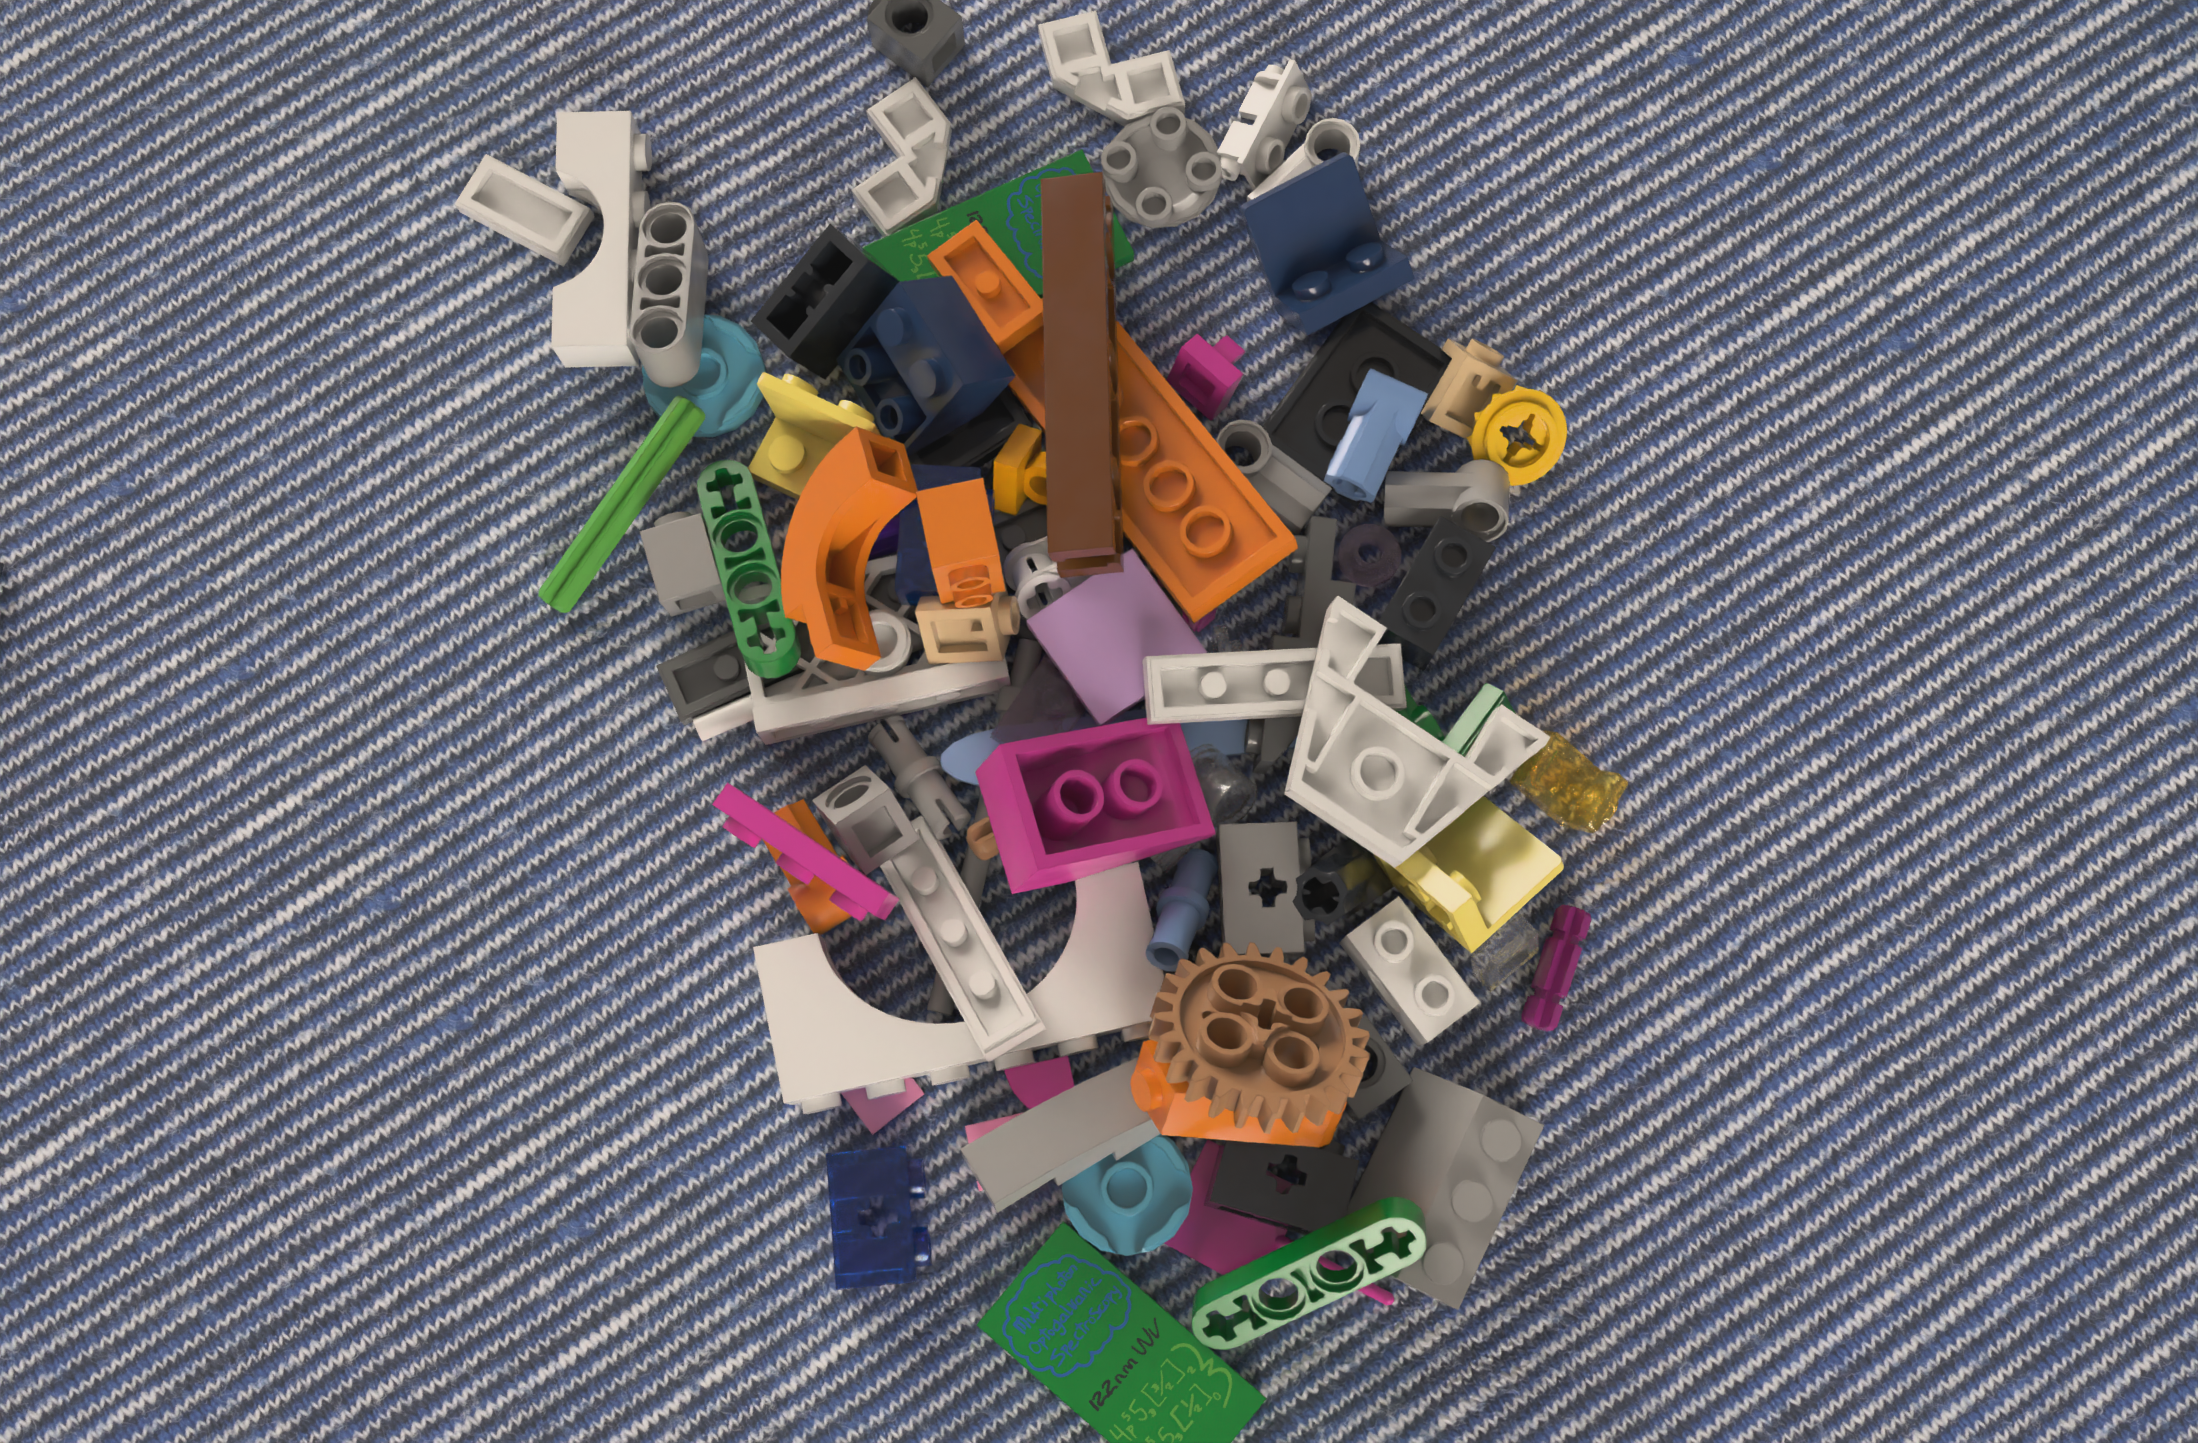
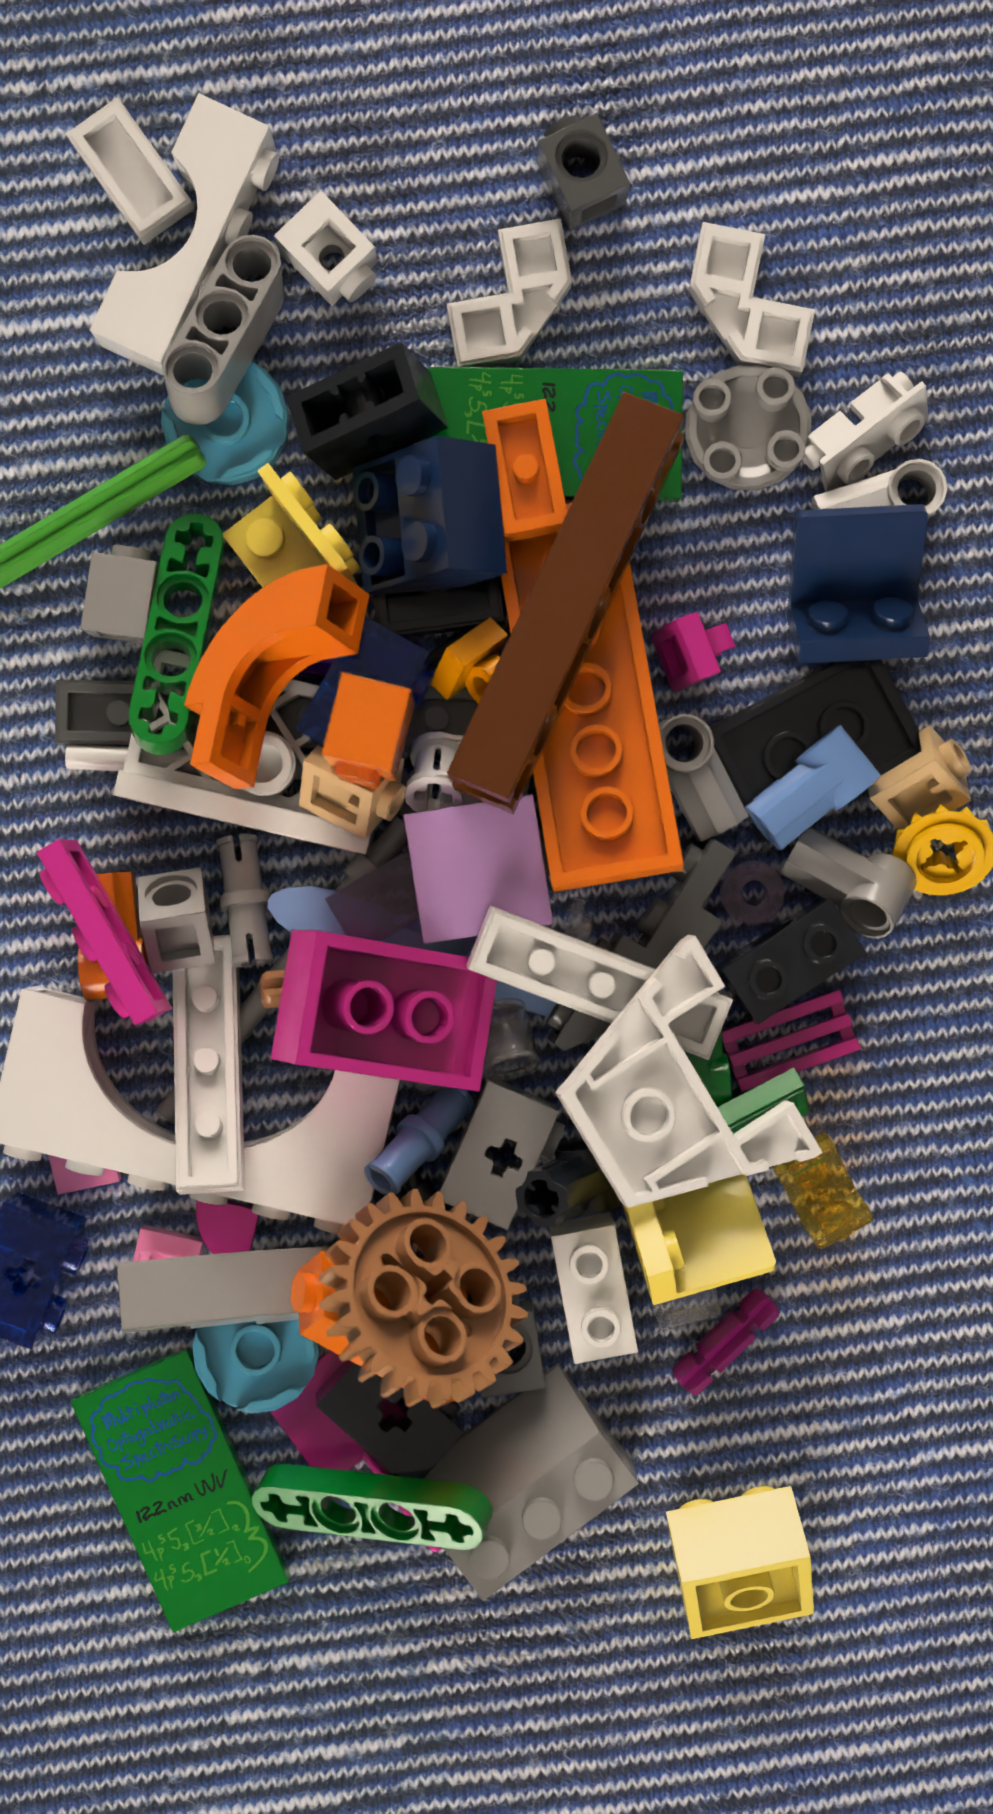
camera: 25 degrees right, 10 degrees up
none -> white brick [274,190,378,306]
none -> light yellow slope [666,1486,814,1639]
none -> dark pink tile [722,989,861,1092]

